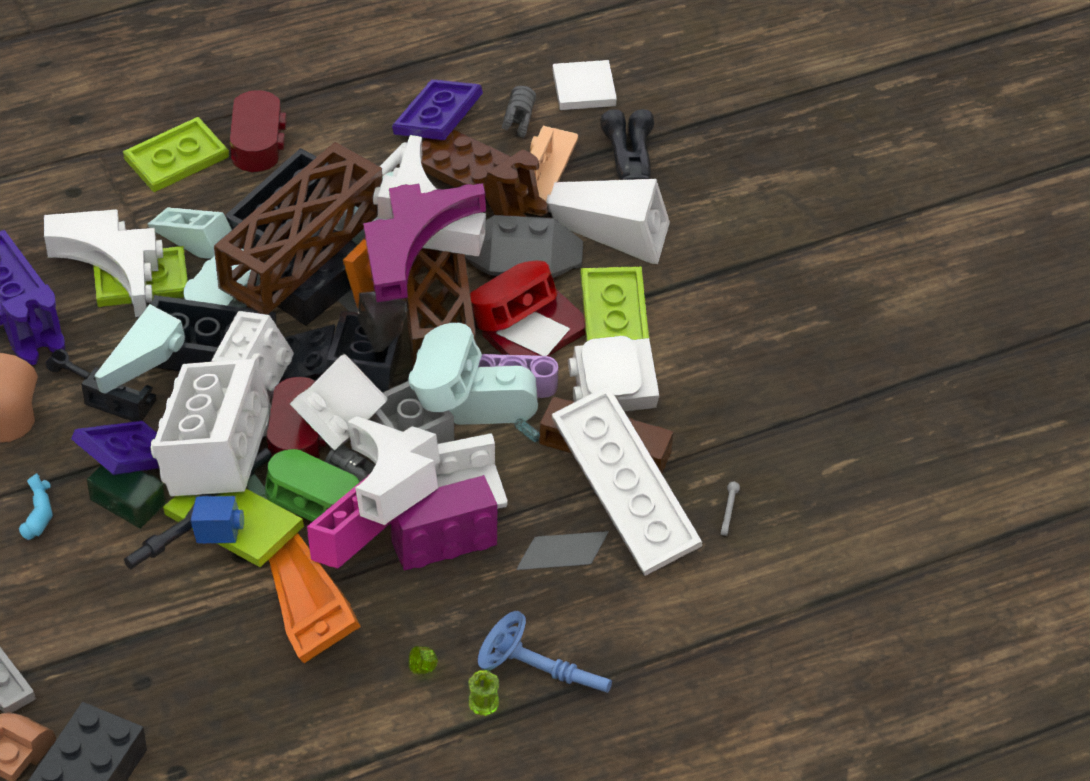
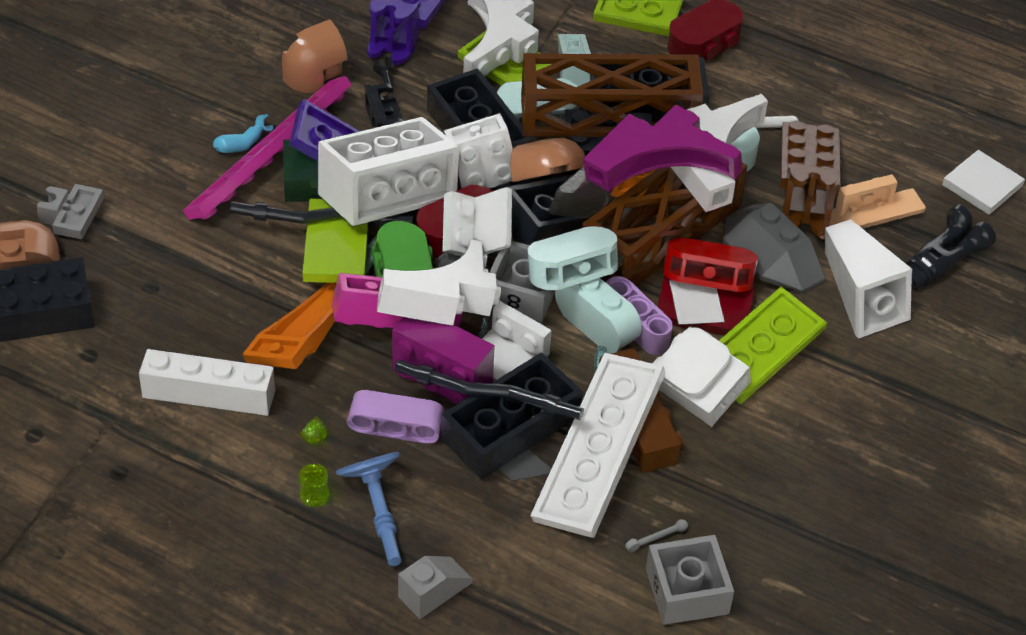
camera: 50 degrees right, 0 degrees up
light aqua slope [94,304,185,394] -> none
blue brick [191,496,244,543] -> none
dark purple tile [392,79,483,140] -> none
dark grey hinge [501,86,536,138] -> none
none -> white brick [139,349,275,416]
none -> dark pink plate [182,76,352,220]
none -> lavender beam [347,390,445,443]
none -> black bar [395,359,584,421]
none -> light grey slope [398,556,473,619]
none -> black brick [441,352,583,479]
none -> nougat brick [510,138,585,182]
none -> light grey brick [646,535,734,625]

